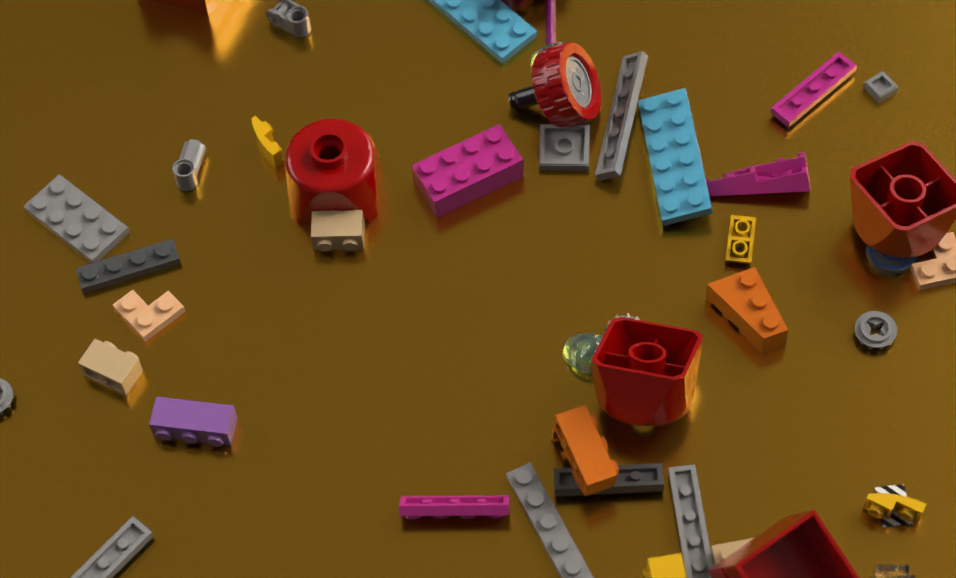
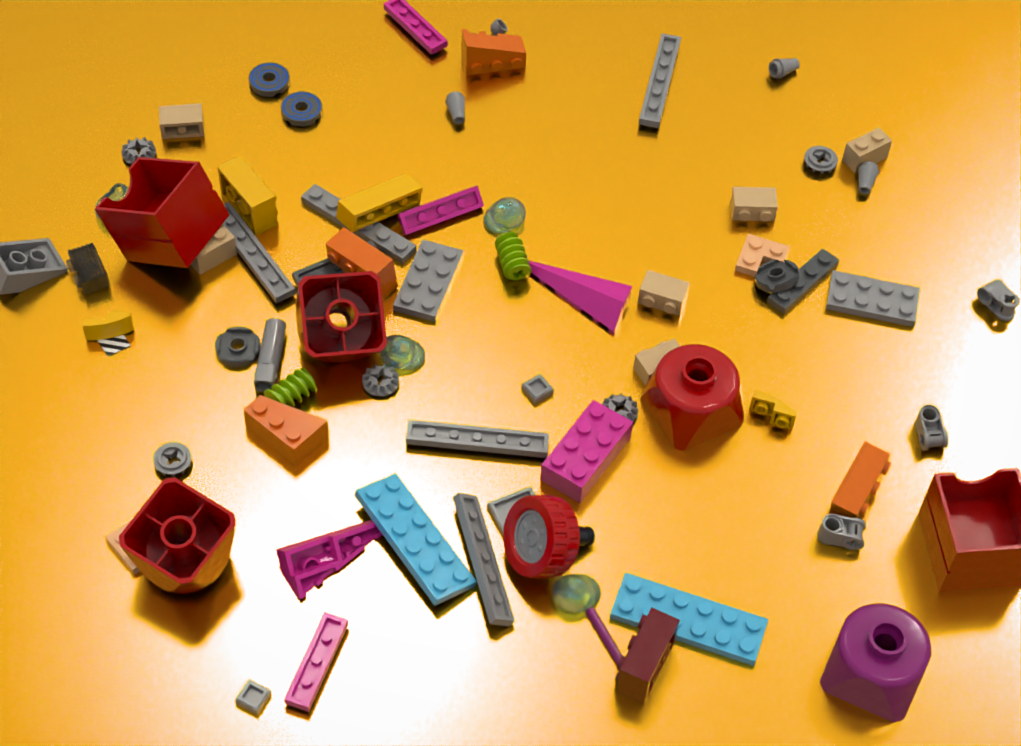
camera: 145 degrees right, 5 degrees down
medium lavender brick [149,396,237,447] -> none
light grey piece [172,139,206,191] -> none
yellow slope [726,215,756,264] -> none
none -> dark grey tile [215,326,261,368]
none -> light grey piece [254,318,287,392]
none -> lime piece [264,367,317,407]
none -> yellow brick [336,173,423,232]
none -> light grey plate [393,239,464,322]
none -> light grey plate [405,419,550,458]
none -> clear light blue hat [483,197,526,233]
none -> lime piece [494,232,532,281]
none -> light grey tile [521,374,554,404]
none -> dark pink wedge [529,261,632,334]
none -> light grey gear [602,392,638,422]
none -> tan brick [638,270,690,316]
none -> dark grey tile [755,260,799,293]
none -> orange wedge [830,441,892,518]
none -> light grey piece [914,404,949,451]

